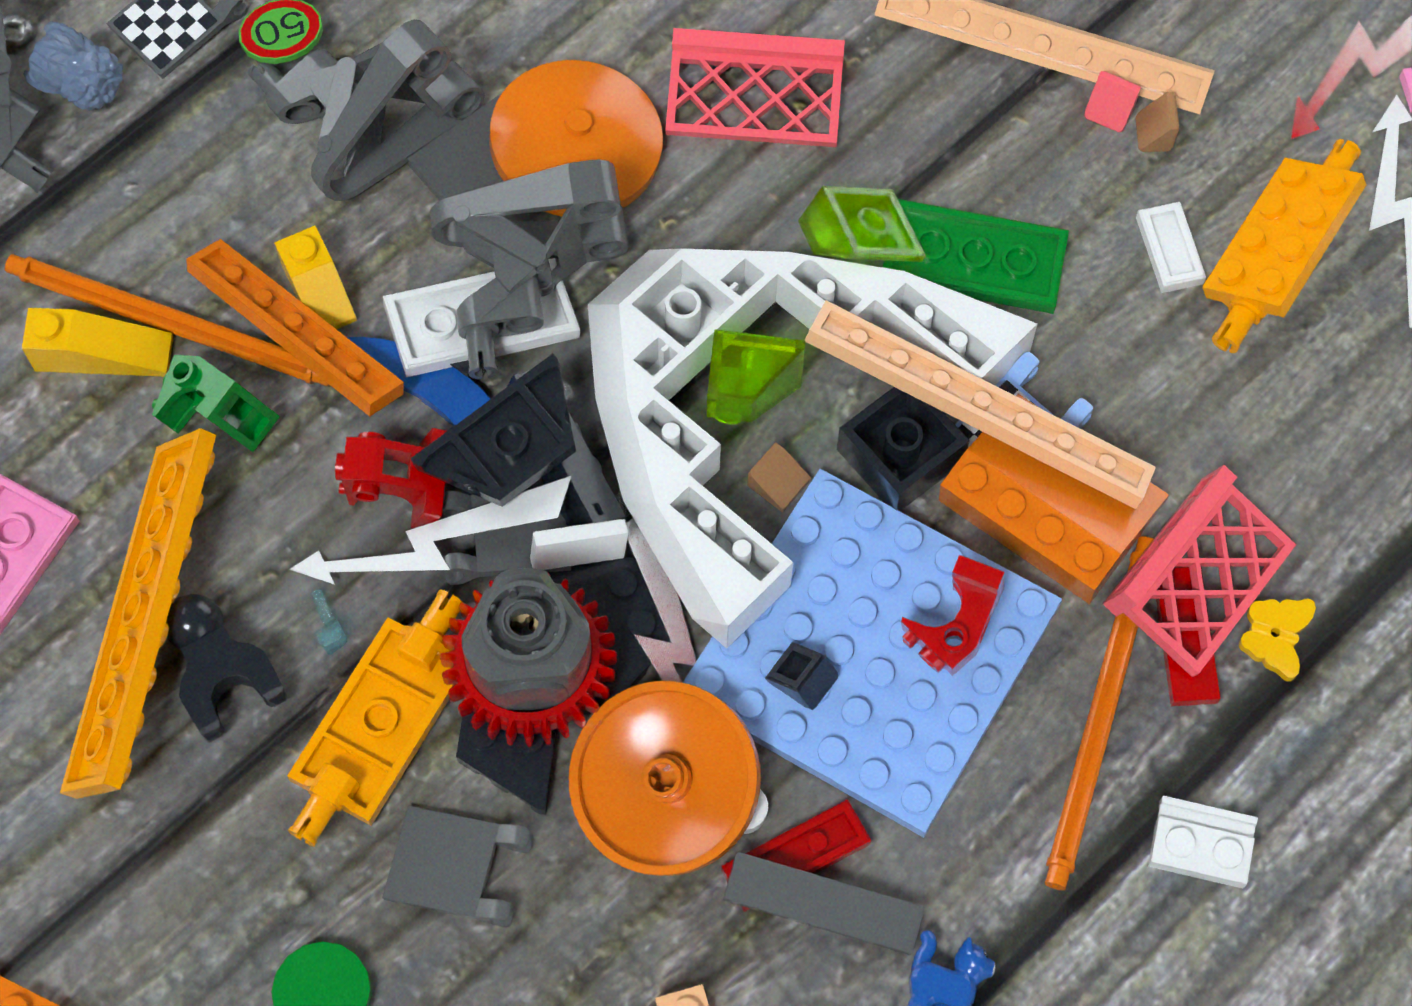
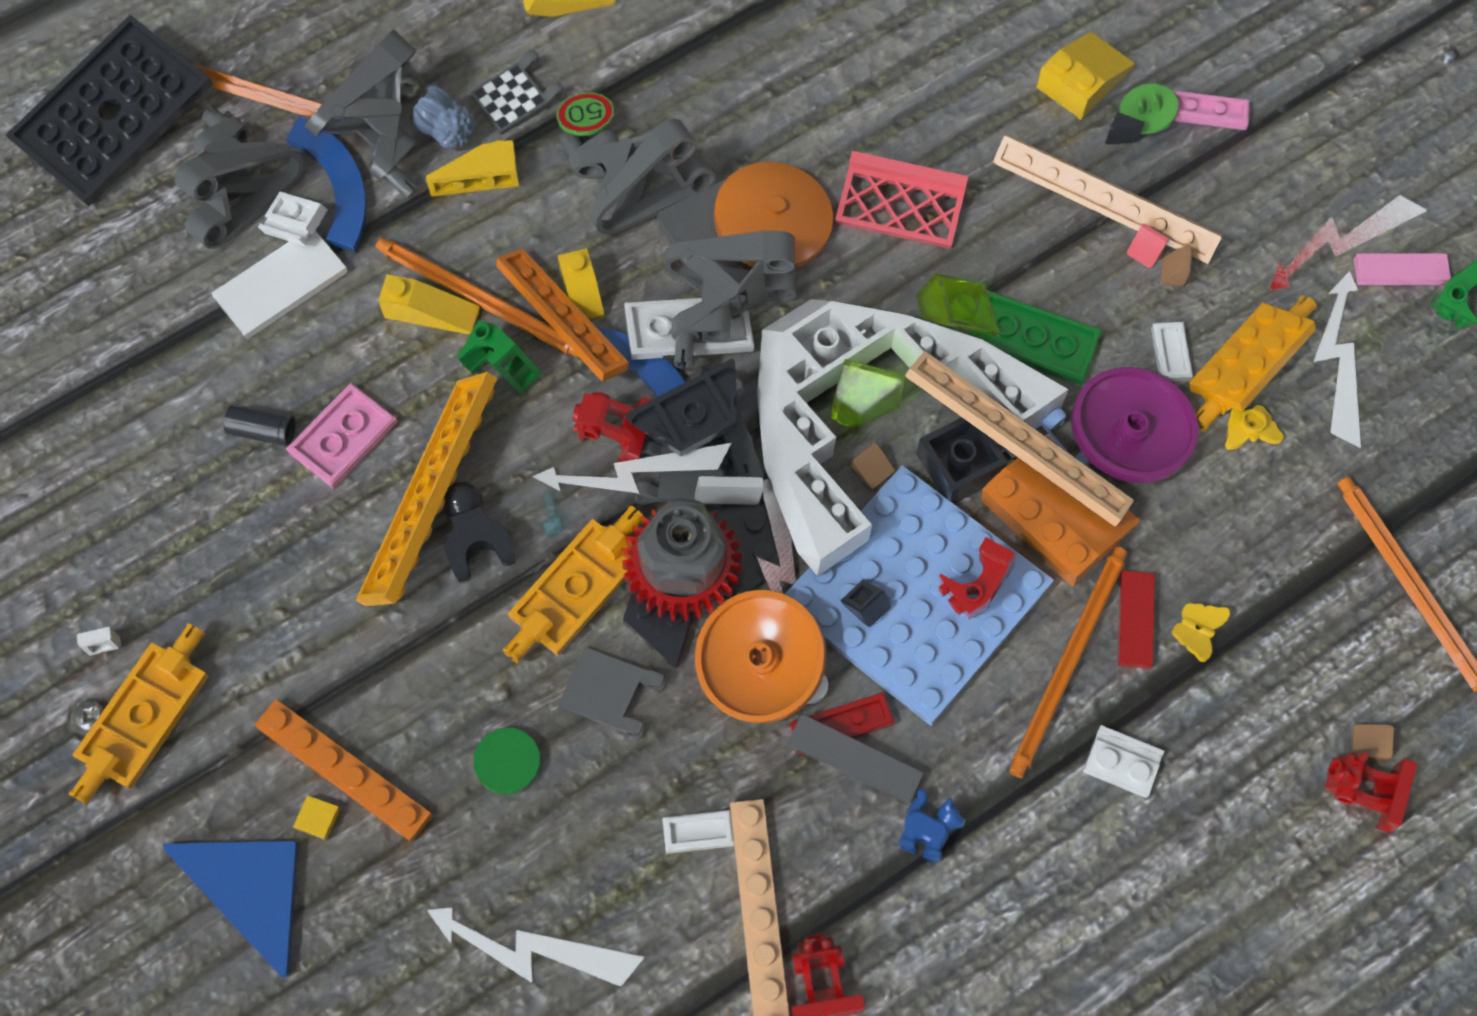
camera: 10 degrees right, 0 degrees up
coral fence [1103,465,1297,677] -> none
none -> yellow slope [426,140,519,197]
none -> magenta dish [1071,367,1198,483]
none -> yellow animal [1225,405,1284,450]

